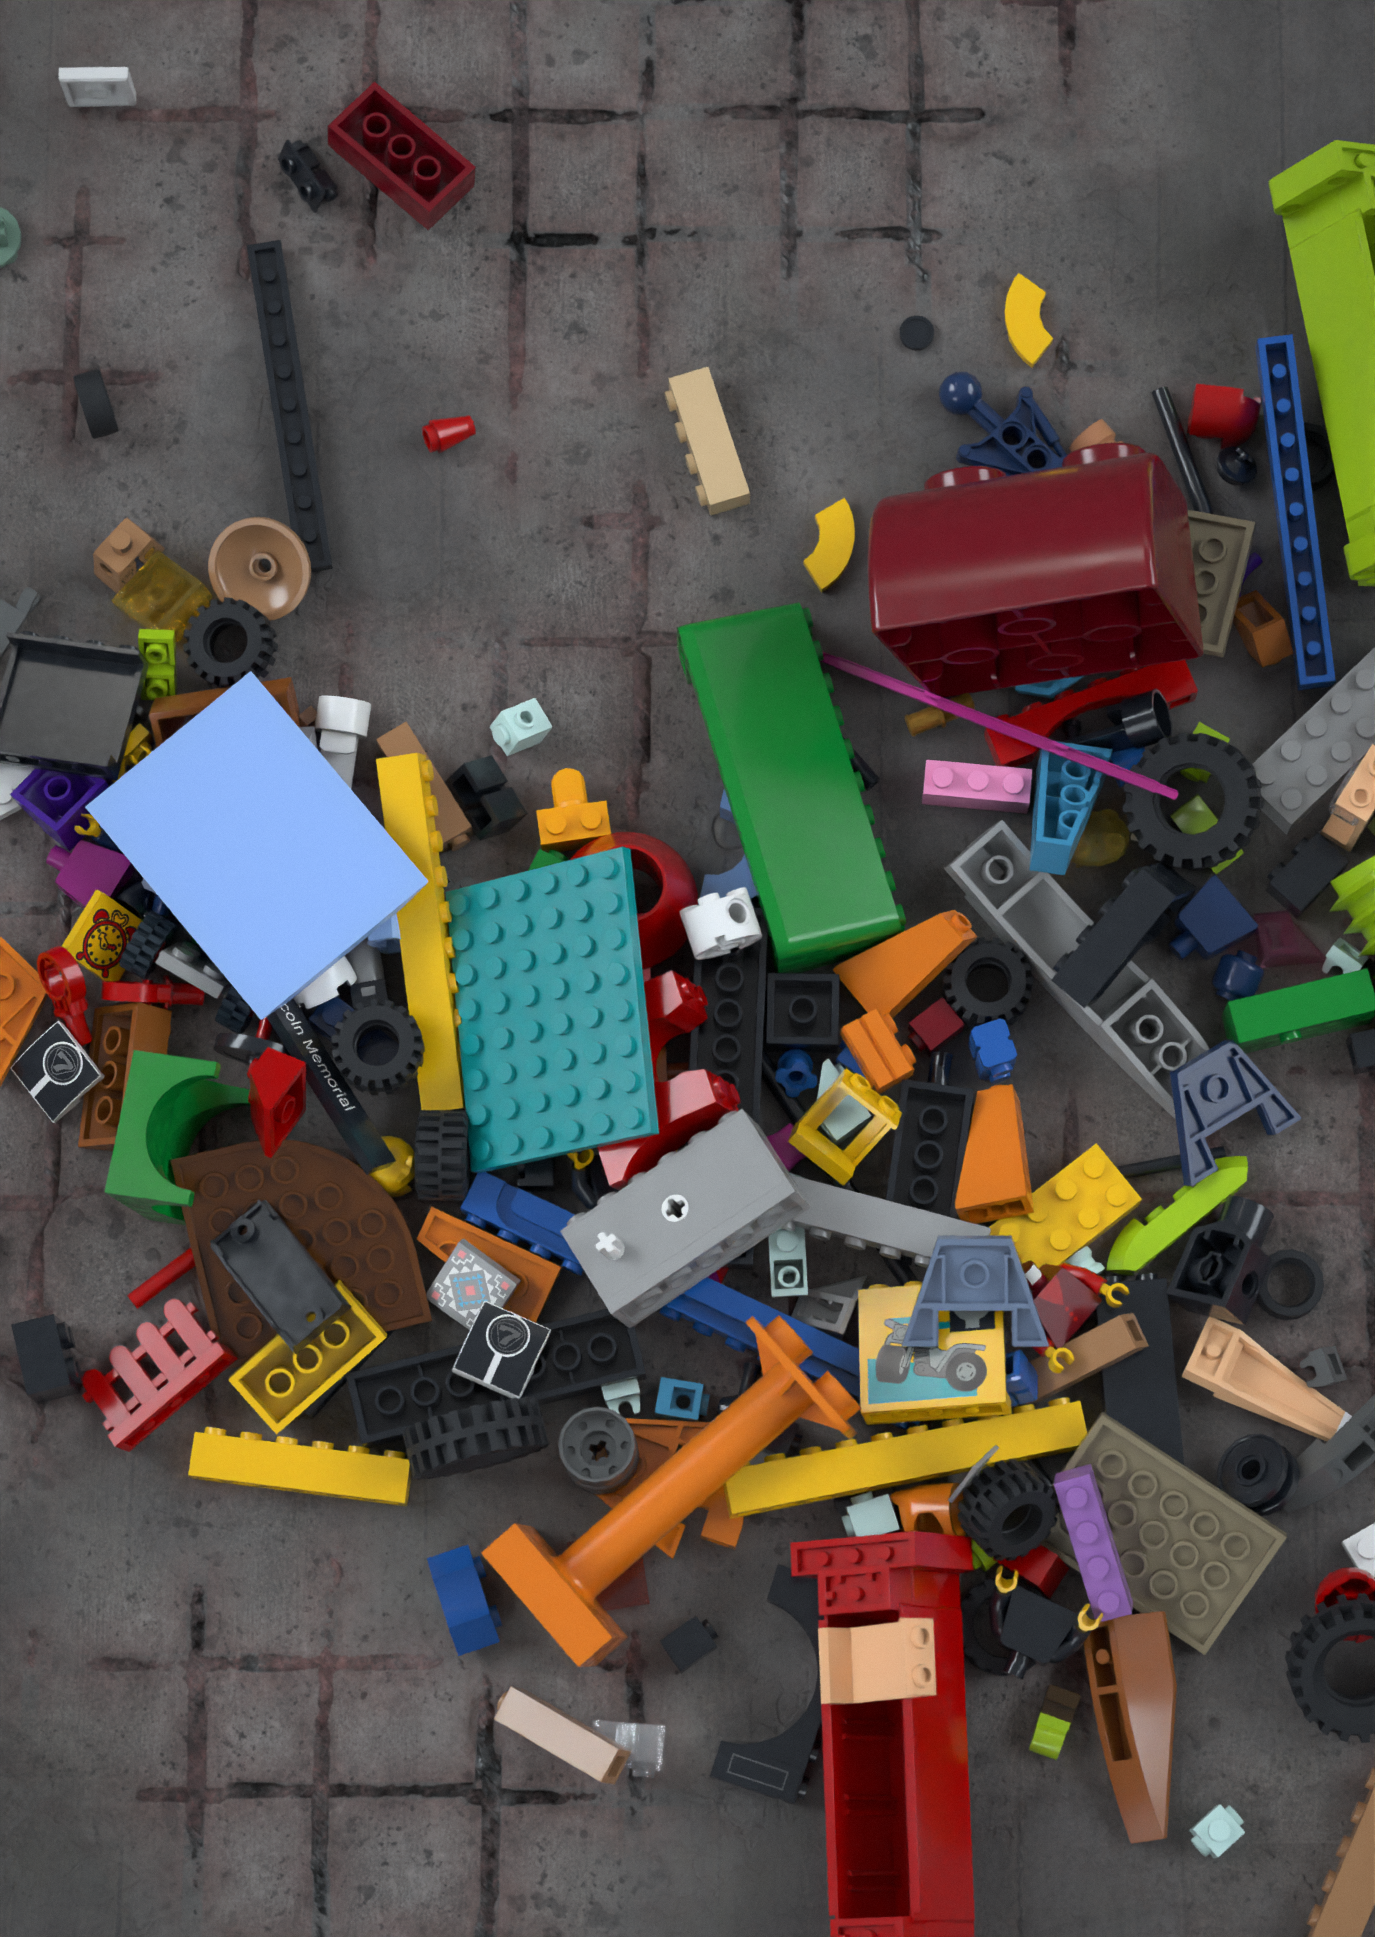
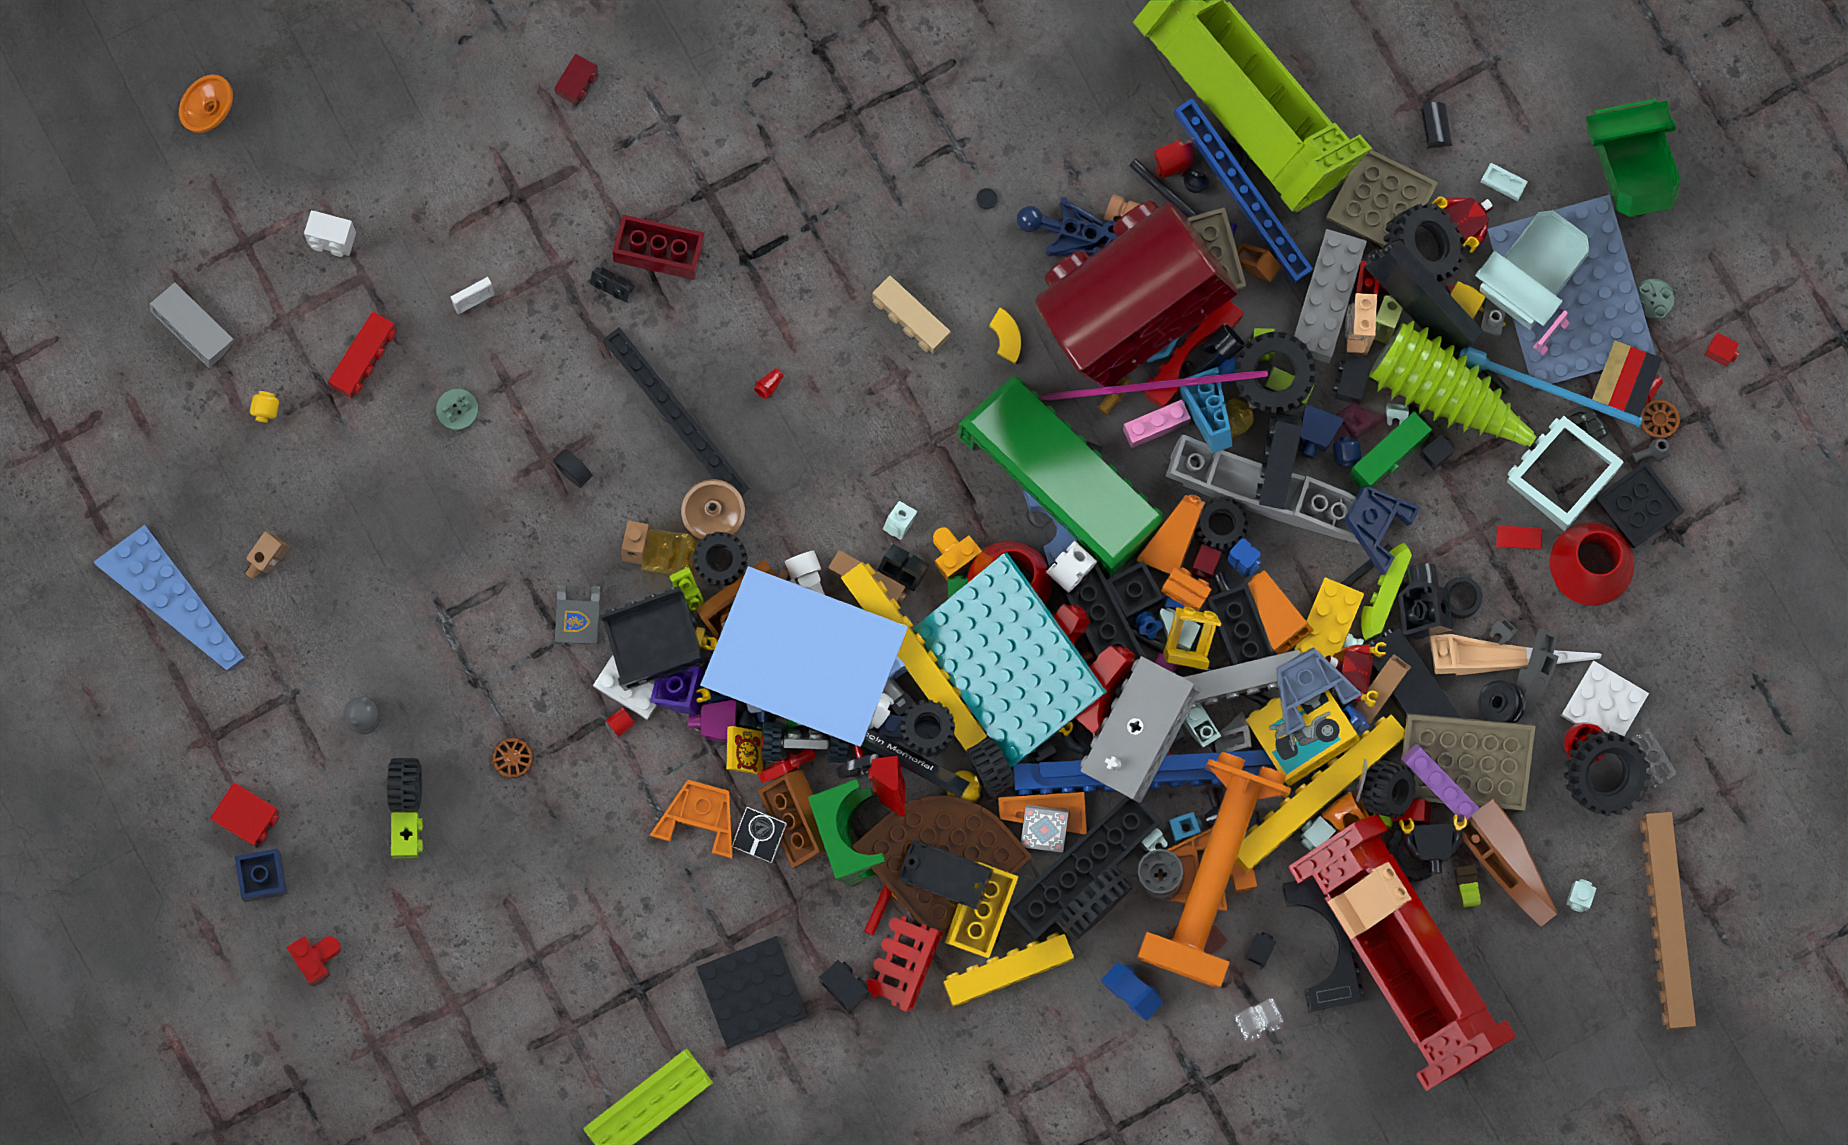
camera: 35 degrees left, 0 degrees up
red pin [37,946,93,1046] -> none
black slope [452,1301,551,1399] -> none
brick [494,1686,632,1785] -> none
yellow tile [1004,273,1053,368] -> none

